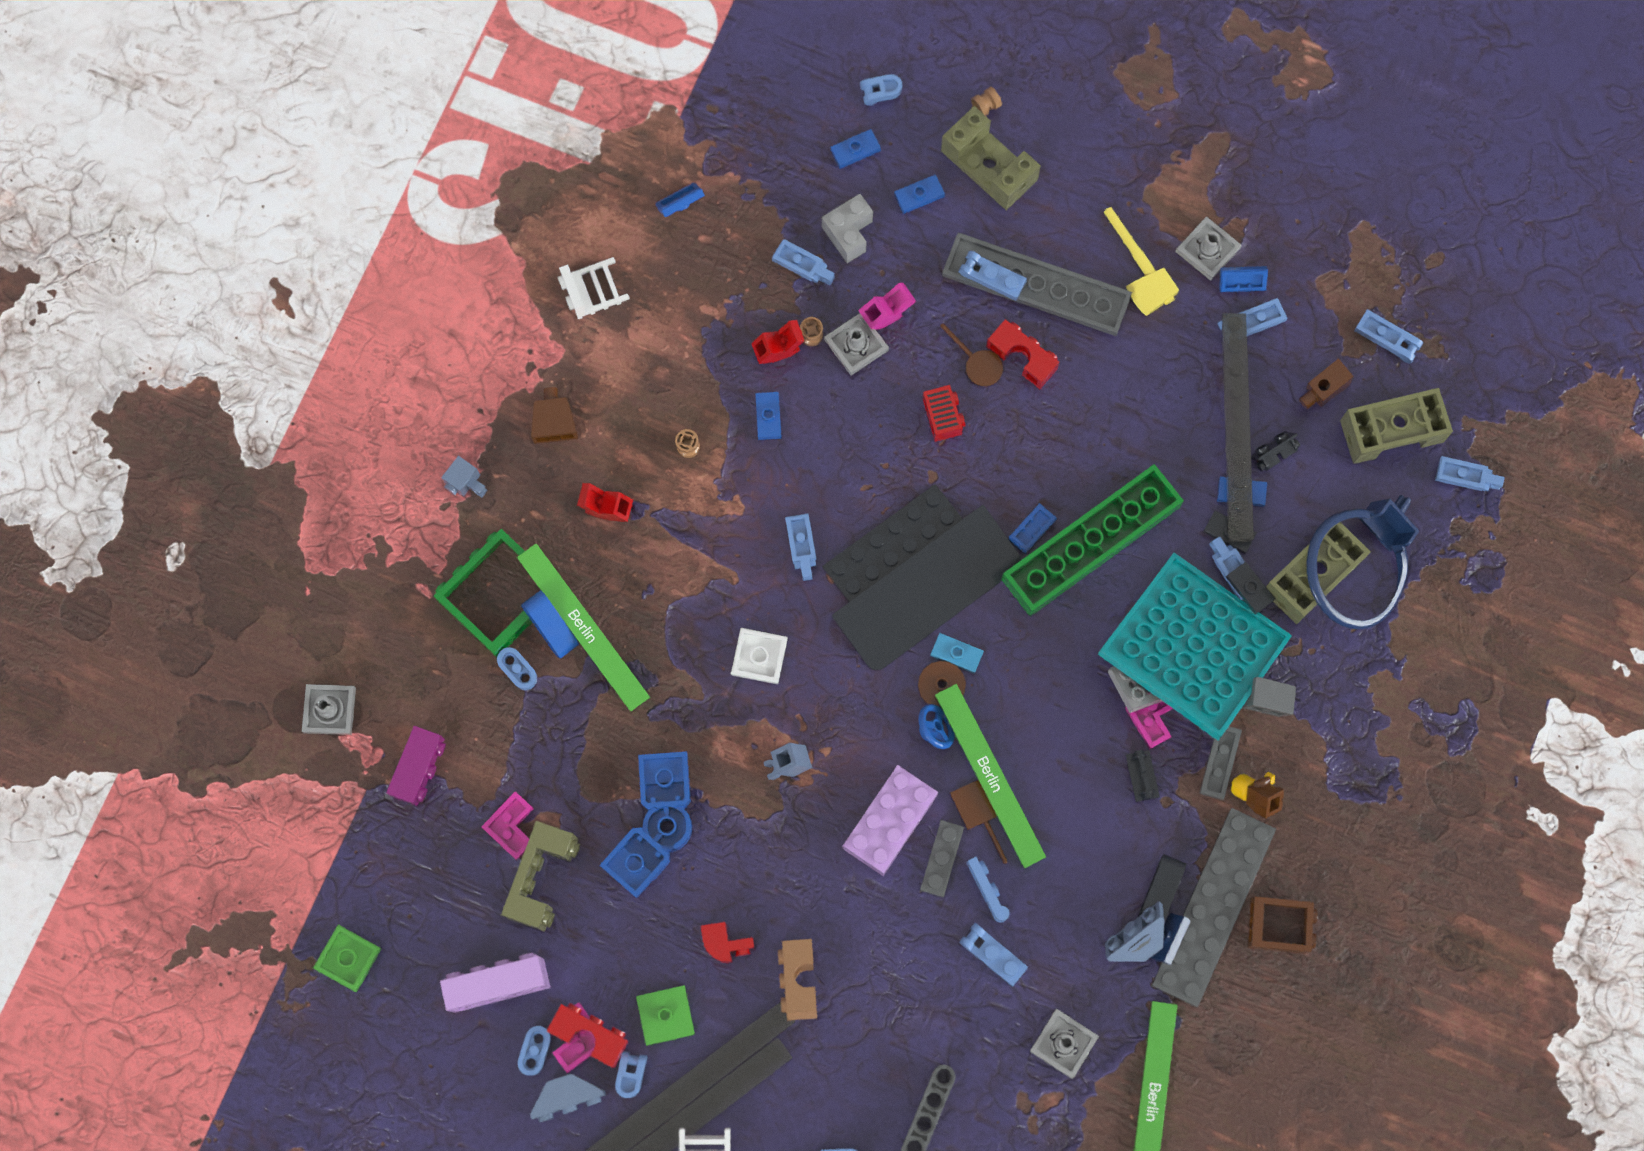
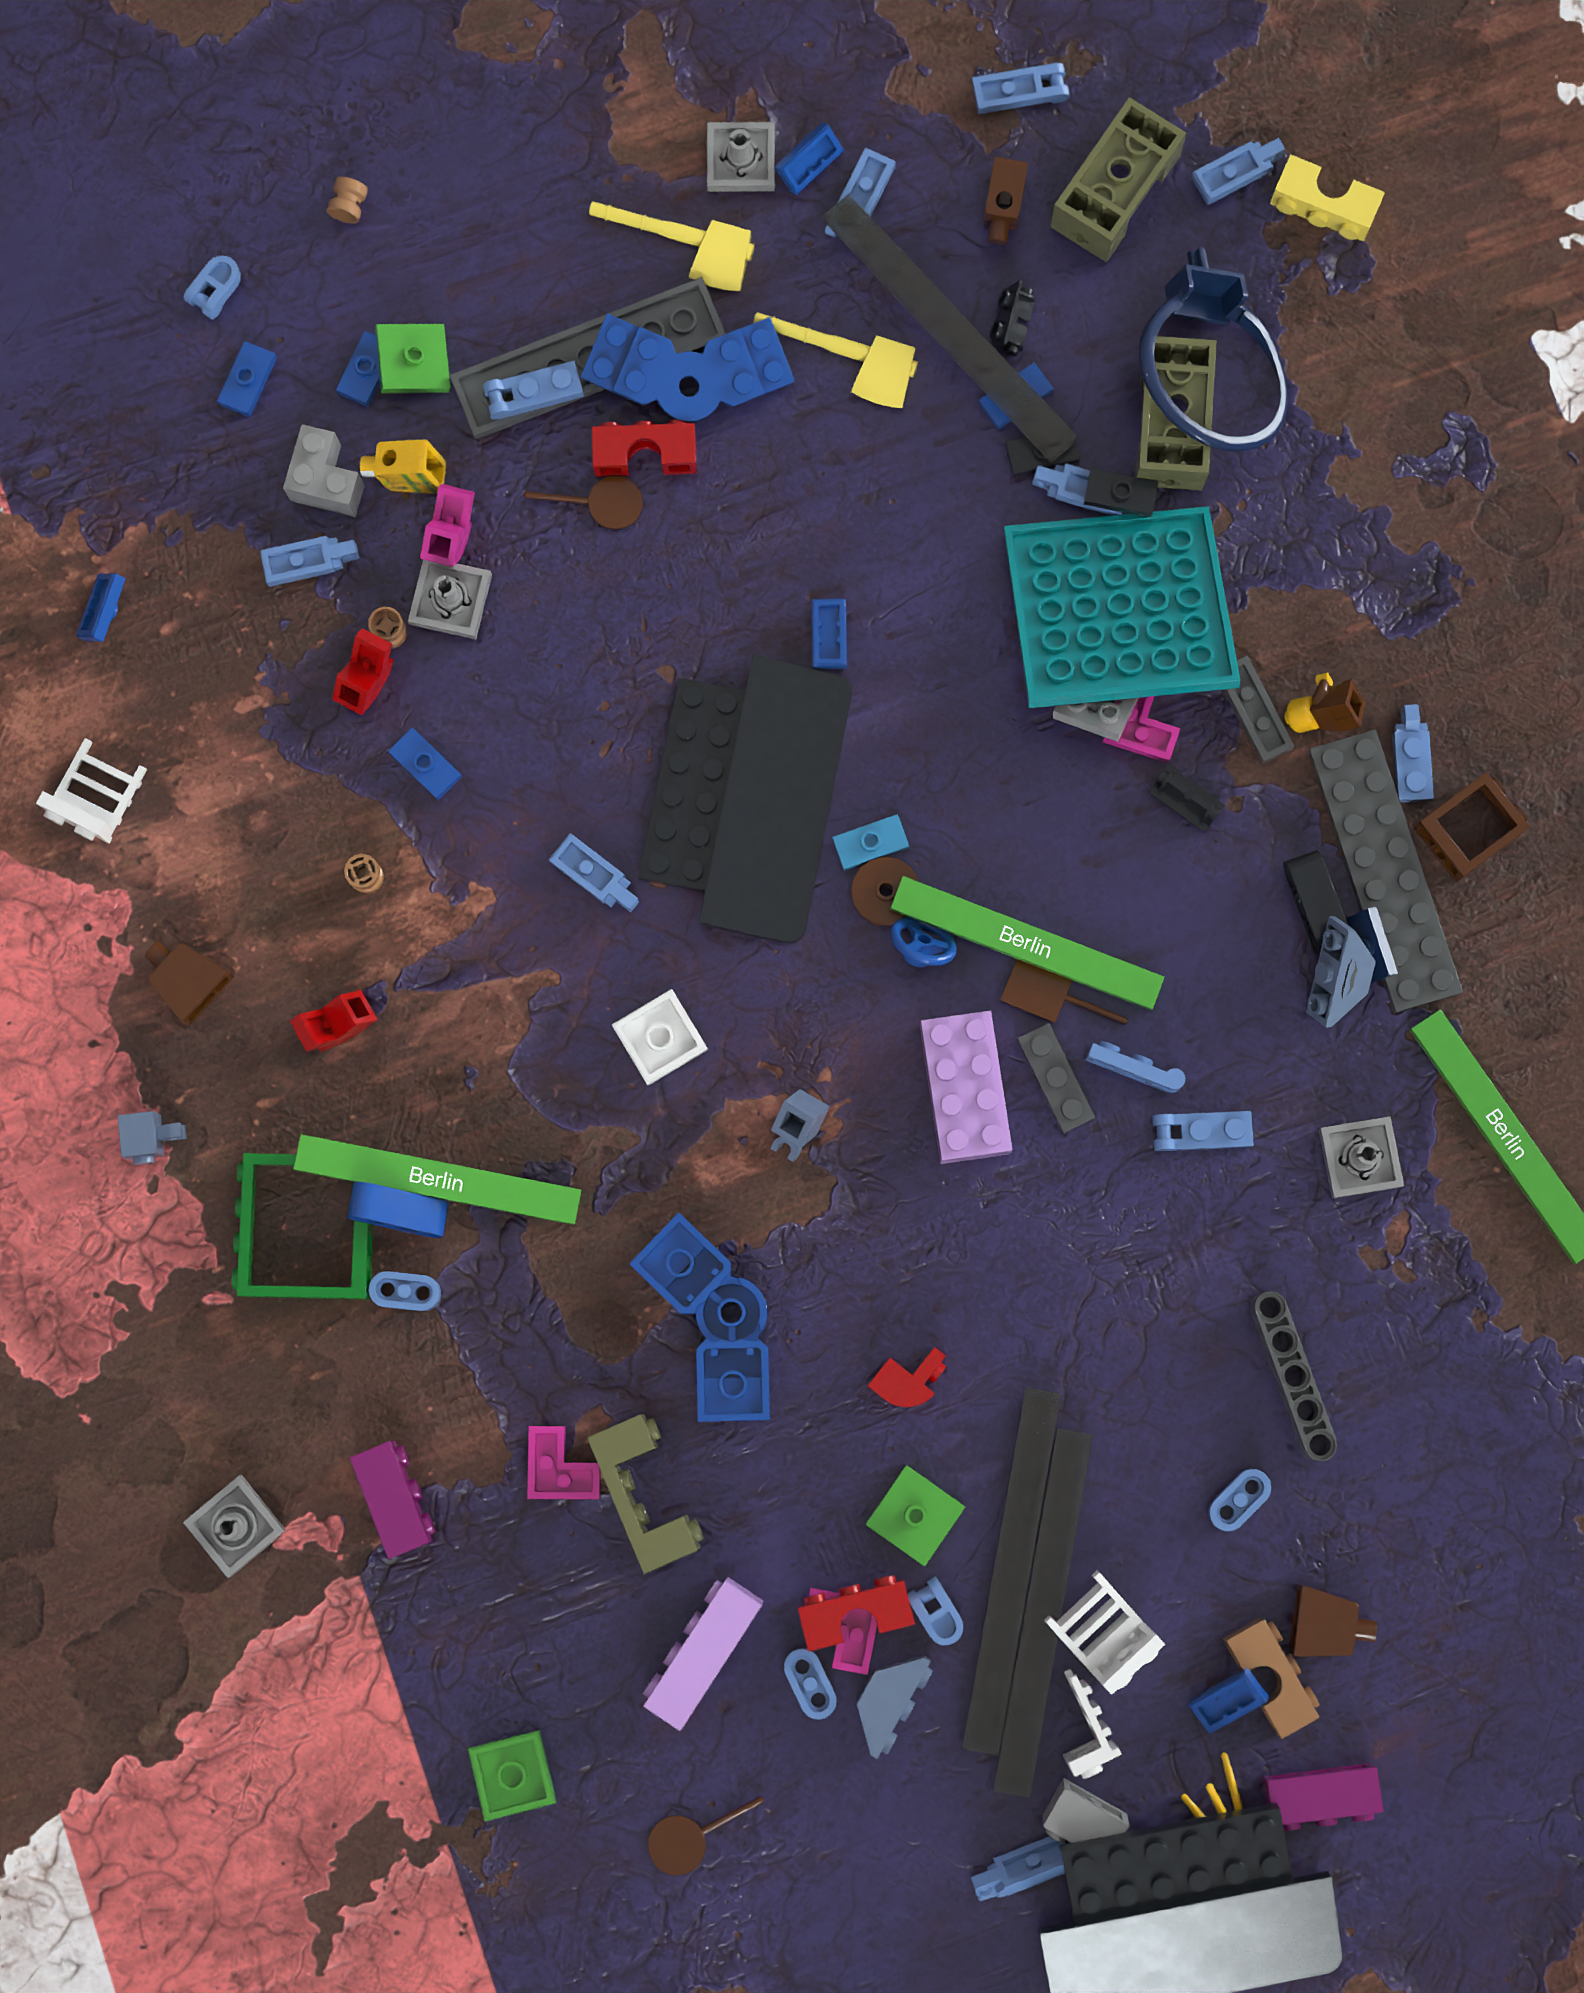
camera: 40 degrees left, 5 degrees up
medium nougat arch [778,939,817,1020] -> none
red brick [922,385,965,442] -> none
olive plate [941,106,1041,210] -> none
green brick [1001,464,1184,617] -> none
panel [1242,677,1296,717] -> none
none -> yellow torso [360,440,446,494]
none -> bright green plate [375,324,450,393]
none -> blue plate [580,313,795,422]
none -> reddish brown piece [648,1796,764,1876]
none -> light yellow piece [753,312,918,408]
none -> light yellow arch [1270,154,1385,242]
none -> medium blue hinge [1392,704,1434,803]

